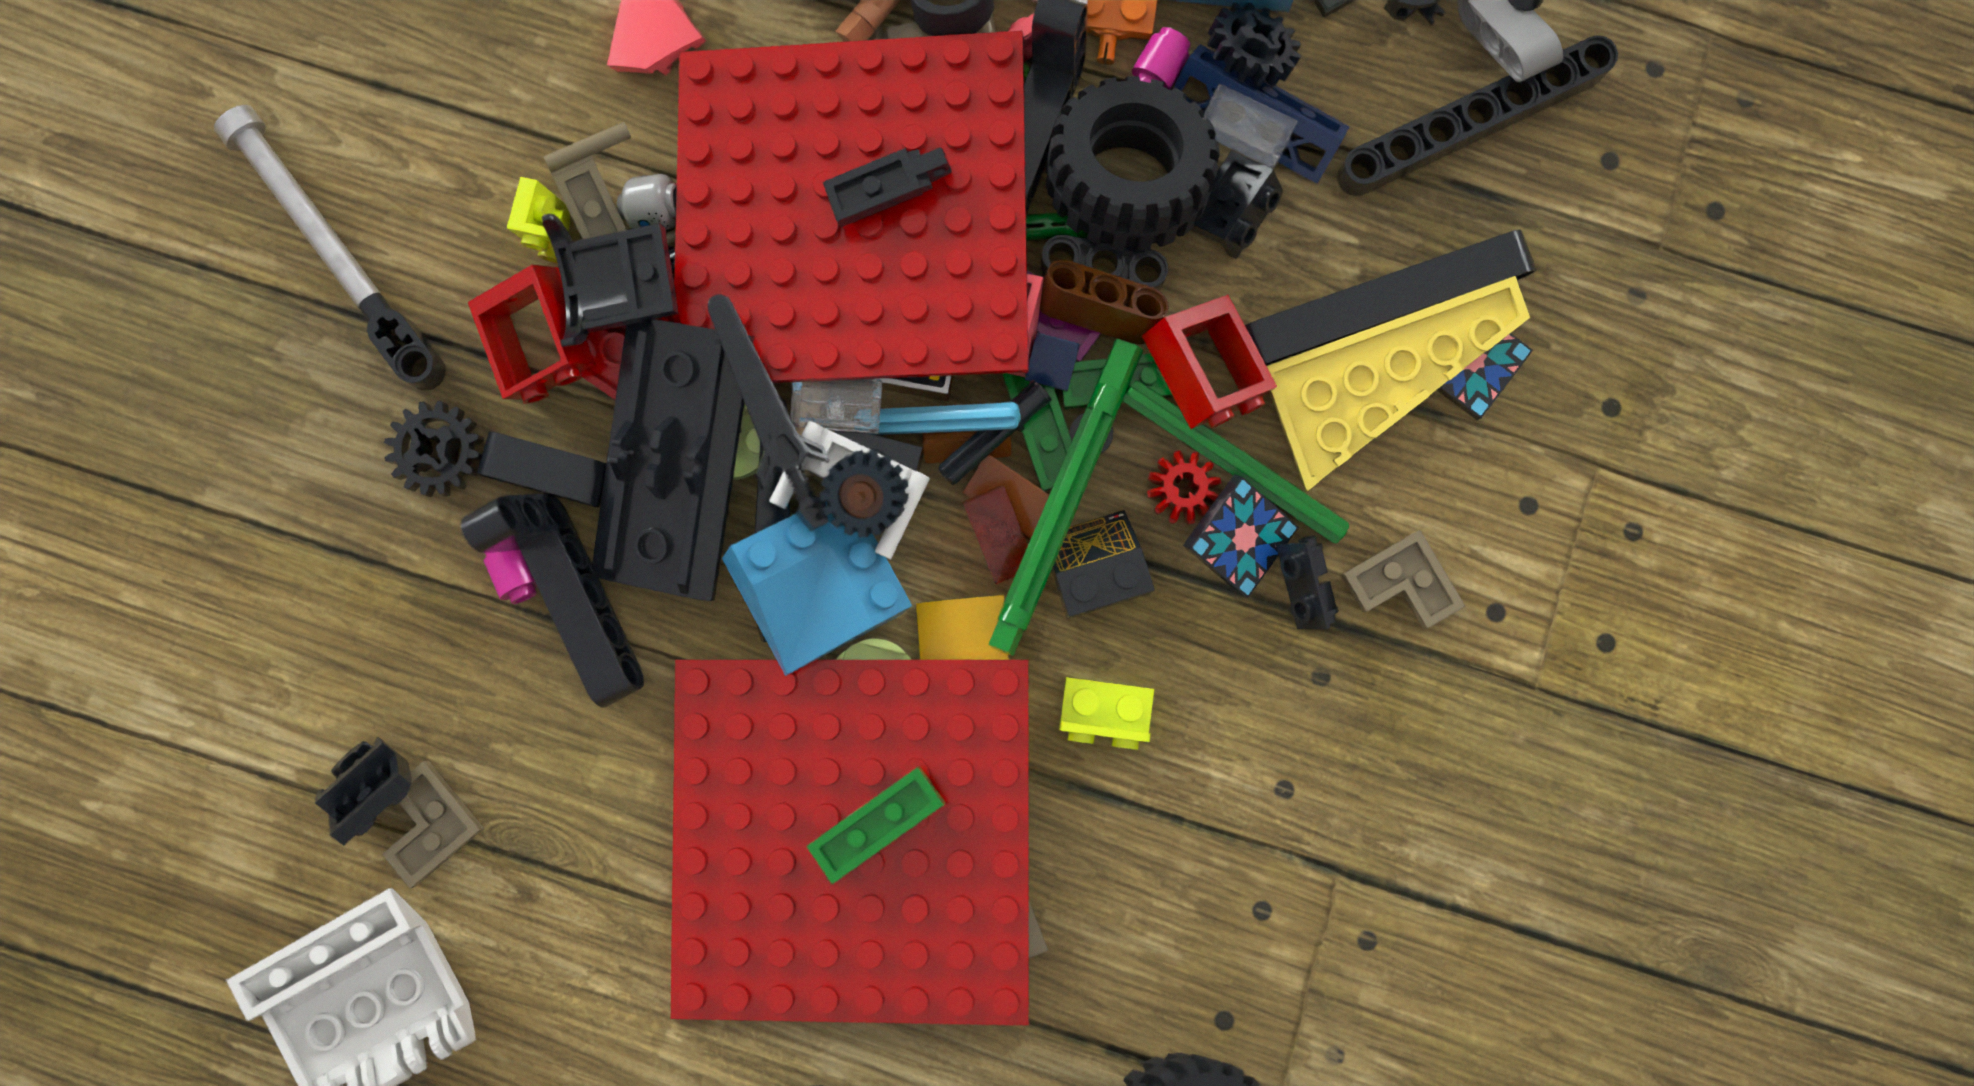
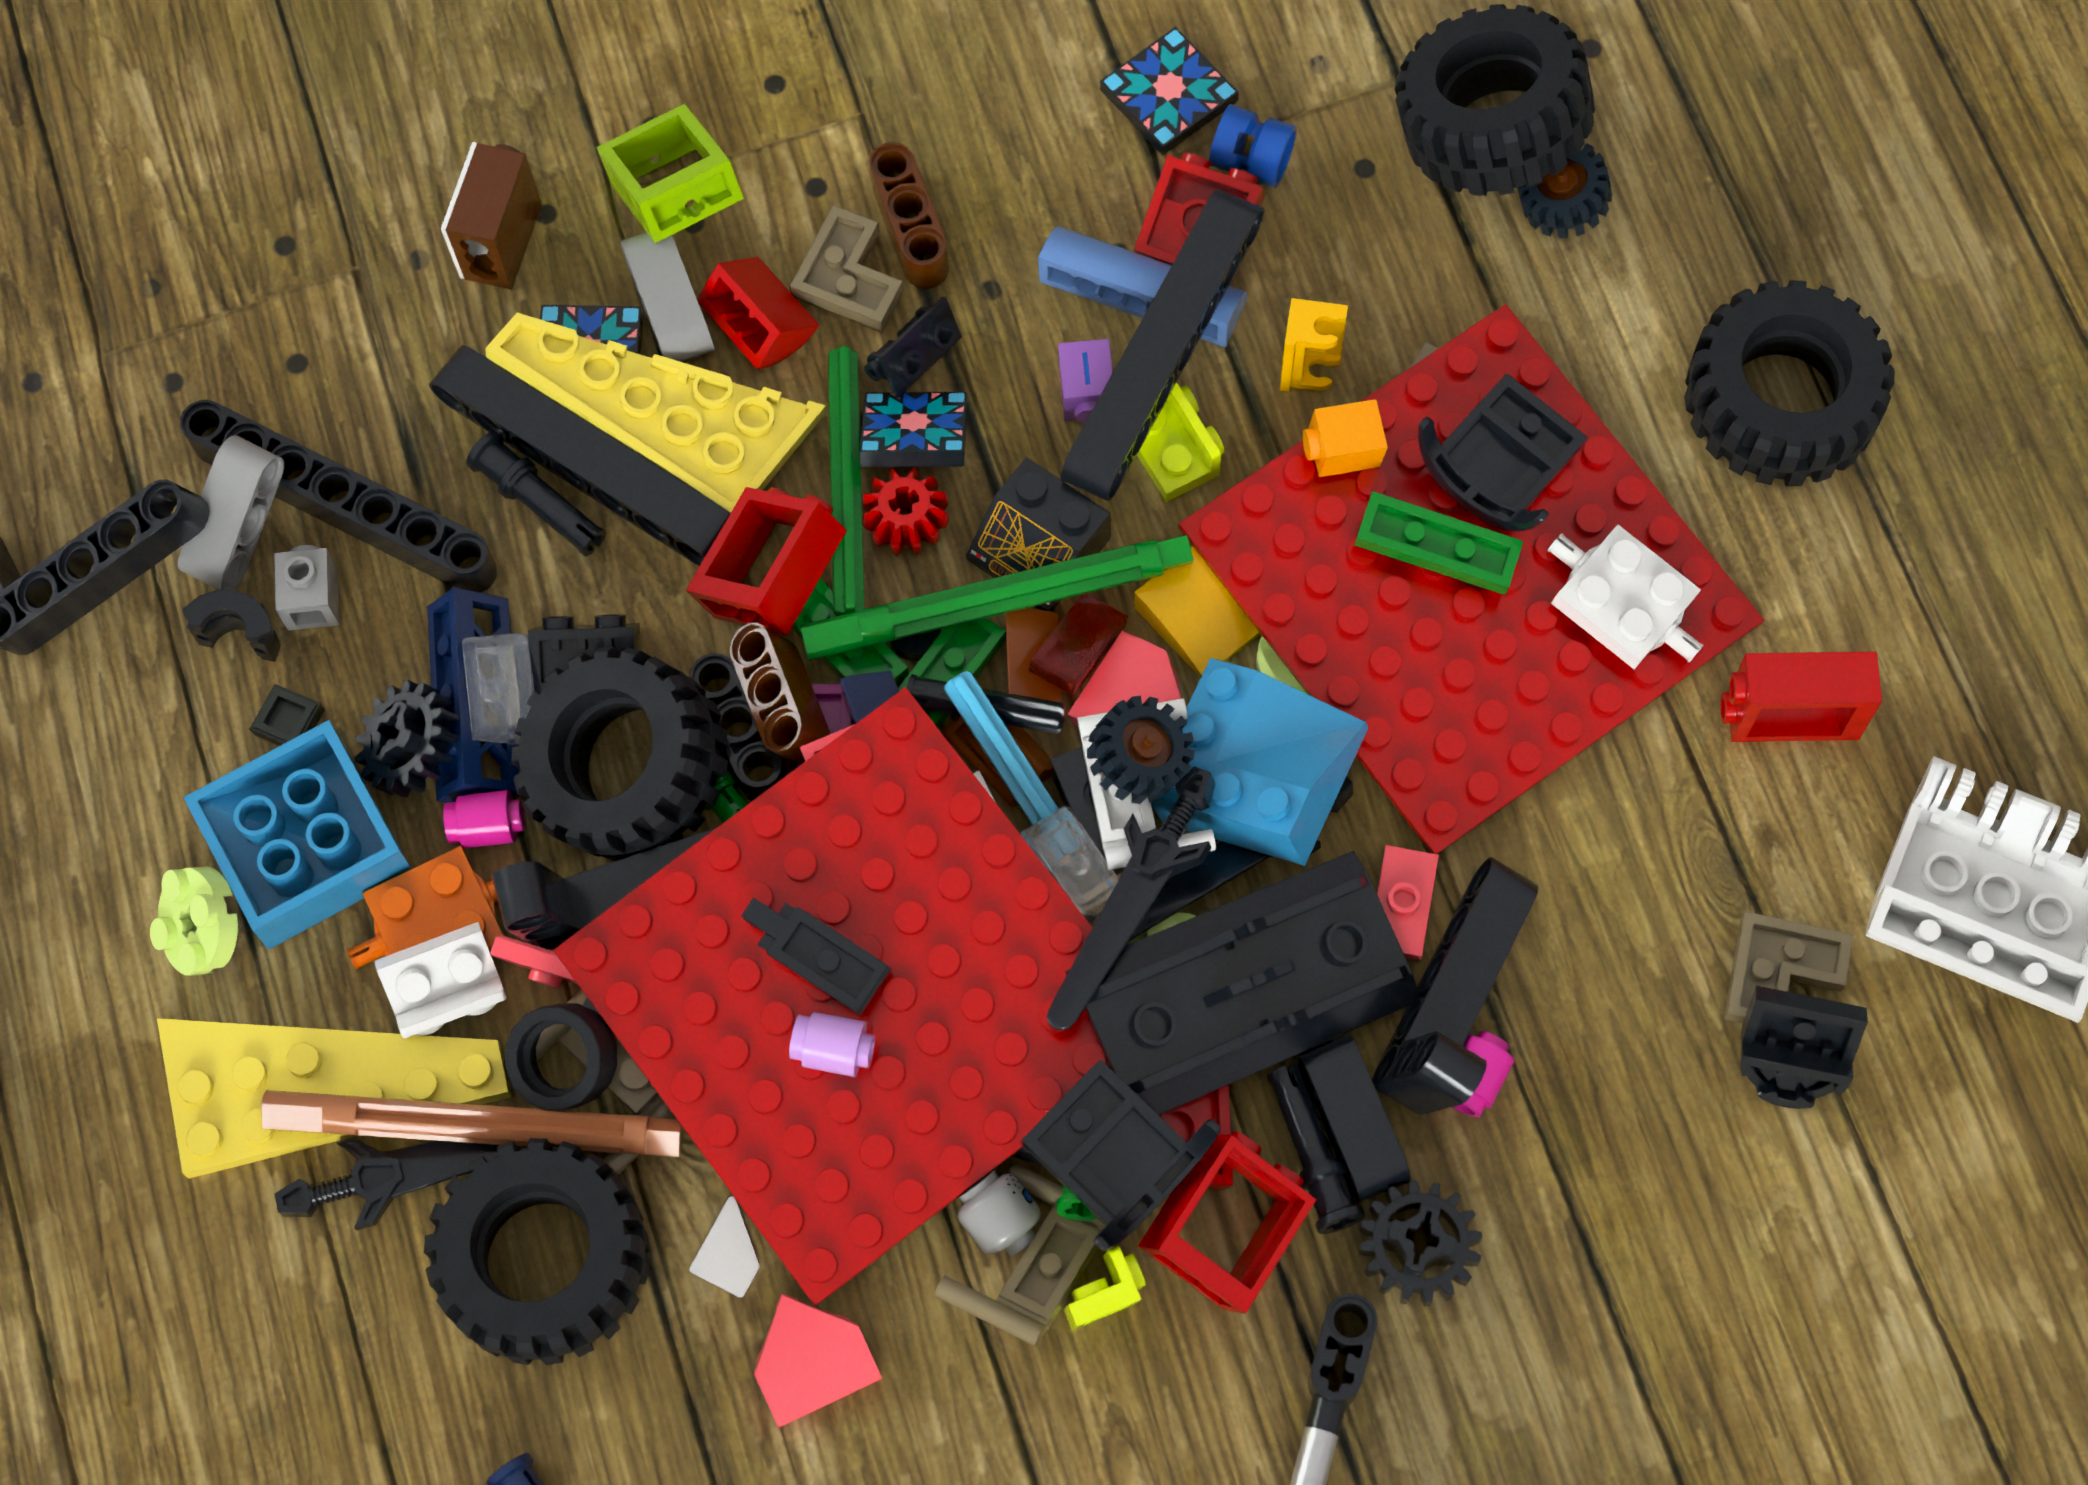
camera: 125 degrees left, 15 degrees down
none -> light grey brick [274,545,340,631]
none -> reddish brown piece [441,142,542,290]
none -> black pin [466,431,606,556]
none -> lime window [596,104,744,243]
none -> light grey beam [620,232,715,362]
none -> white sticker [689,1196,760,1298]
none -> red brick [697,257,820,369]
none -> lavender brick [789,1012,875,1077]
none -> reddish brown beam [869,142,949,289]
none -> medium blue brick [1038,226,1248,348]
none -> medium lavender brick [1058,339,1113,423]
none -> black beam [1061,188,1265,502]
none -> coral slope [1067,631,1183,727]
none -> tile [1100,27,1239,156]
none -> red plate [1134,152,1266,265]
none -> blue wheel [1209,104,1297,188]
none -> black pin [1267,1064,1365,1234]
none -> yellow hinge [1280,298,1348,392]
none -> light orange brick [1303,399,1388,477]
none -> coral plate [1377,845,1439,962]
none -> black piece [1418,373,1588,531]
none -> white plate [1548,525,1704,670]
none -> red window [1720,651,1882,742]

